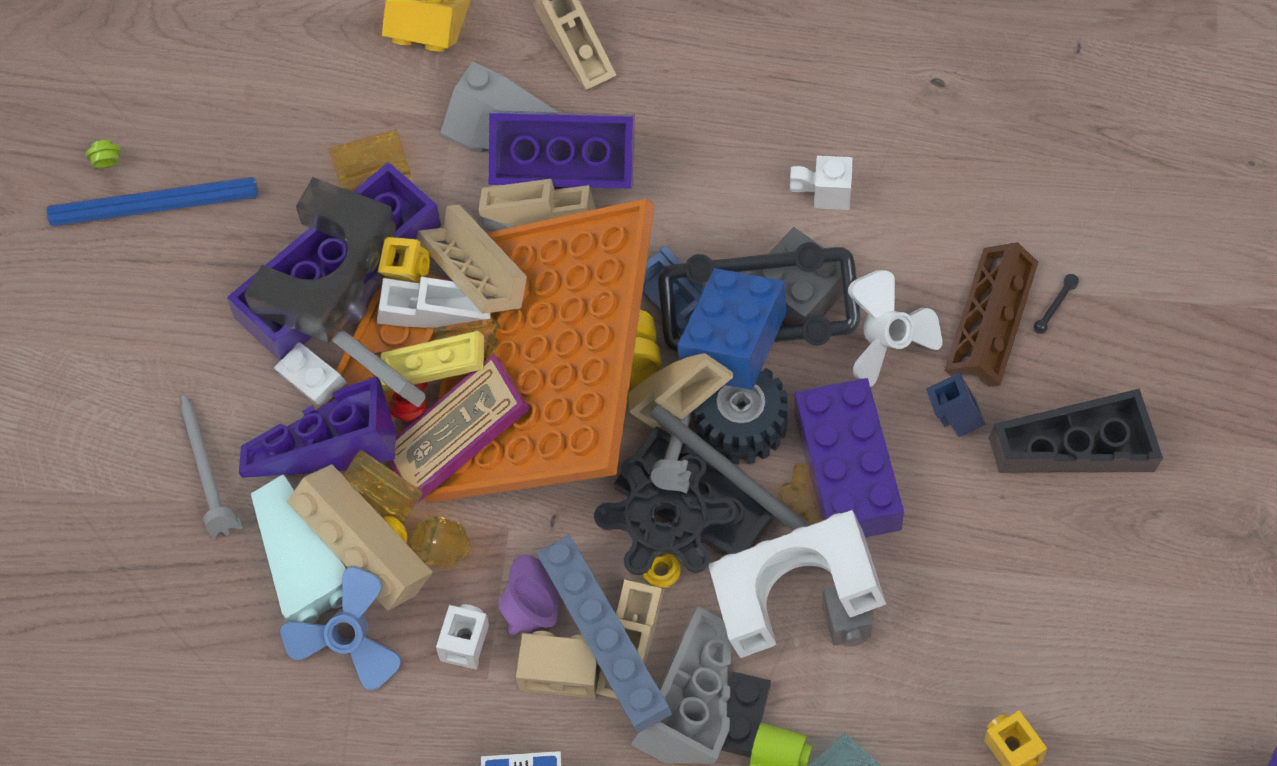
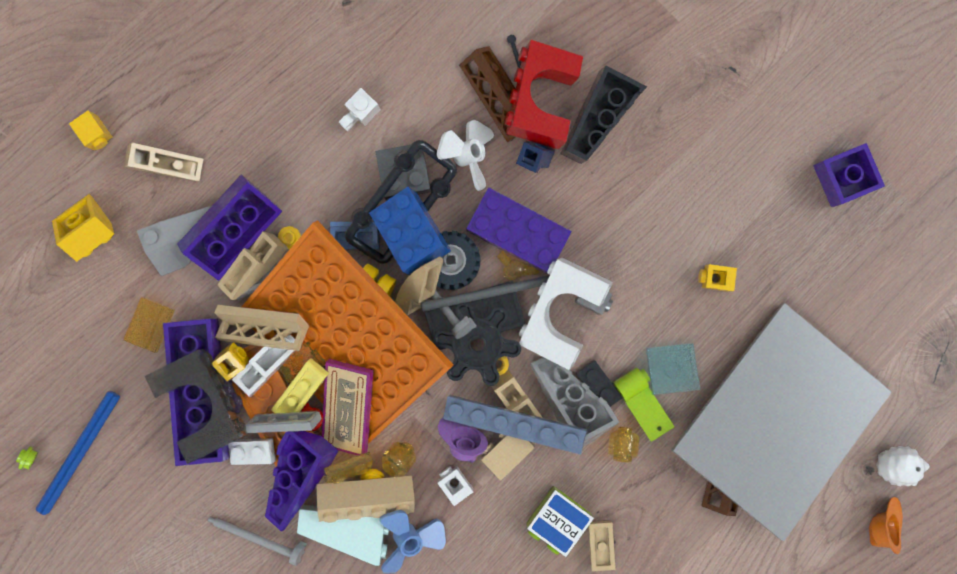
camera: 55 degrees left, 25 degrees up
none -> red arch [504,40,583,150]

